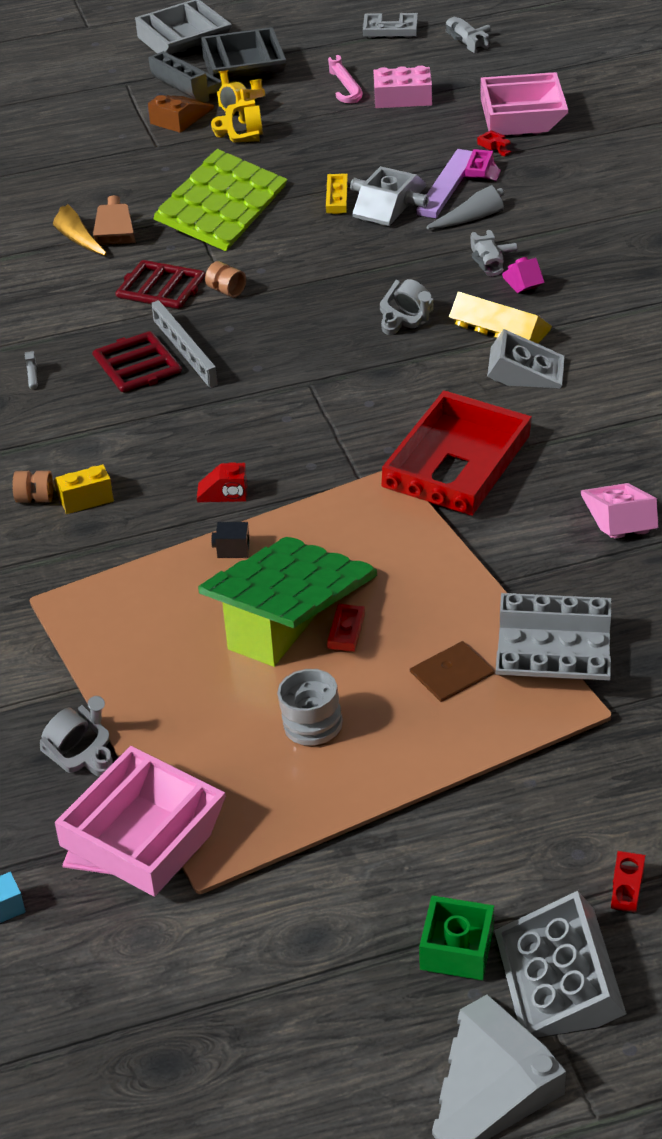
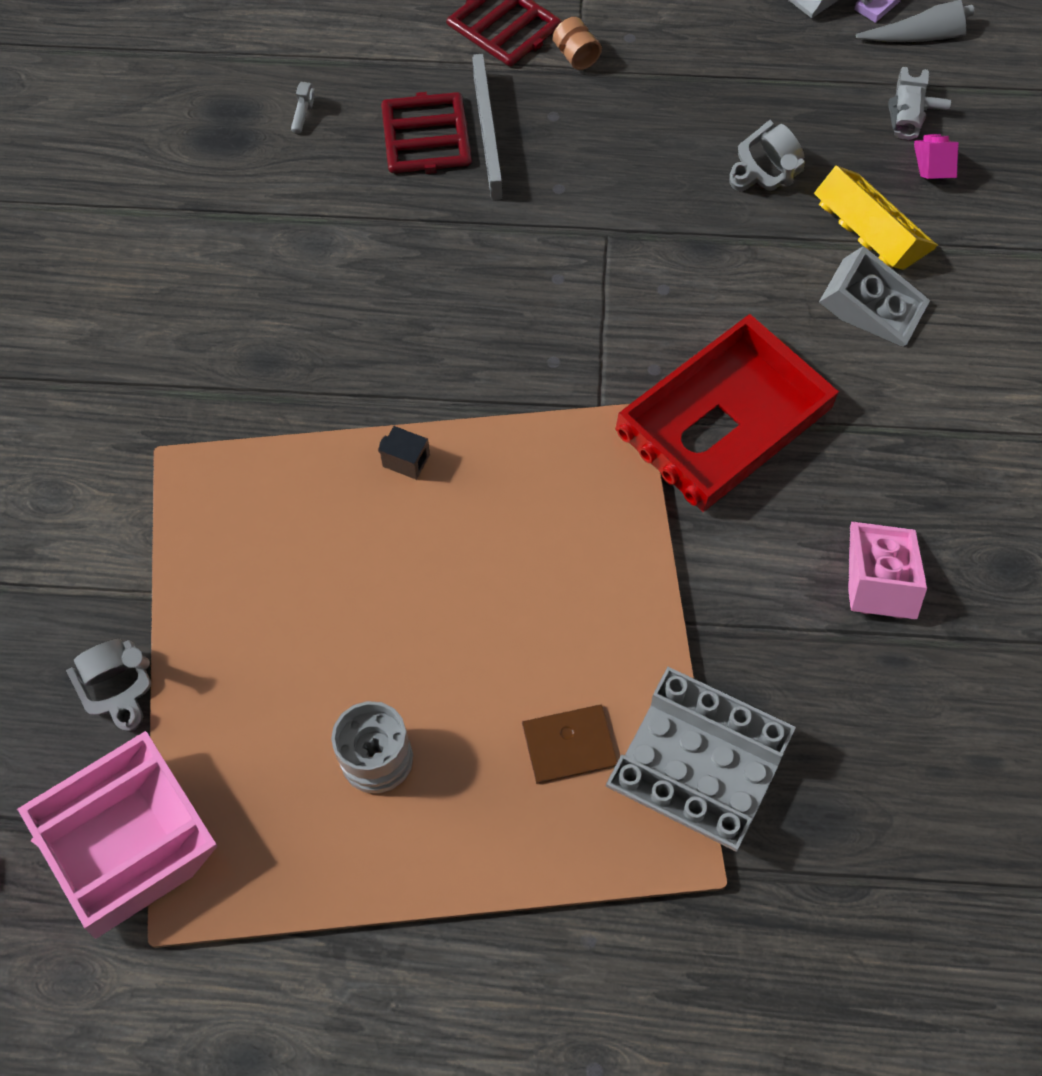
camera: 20 degrees right, 20 degrees up
nougat wheel [13,471,54,503] -> none
yellow slope [53,464,114,514] -> none
red slope [197,462,248,502] -> none
green piece [198,537,377,667] -> none
red plate [327,604,365,652] -> none

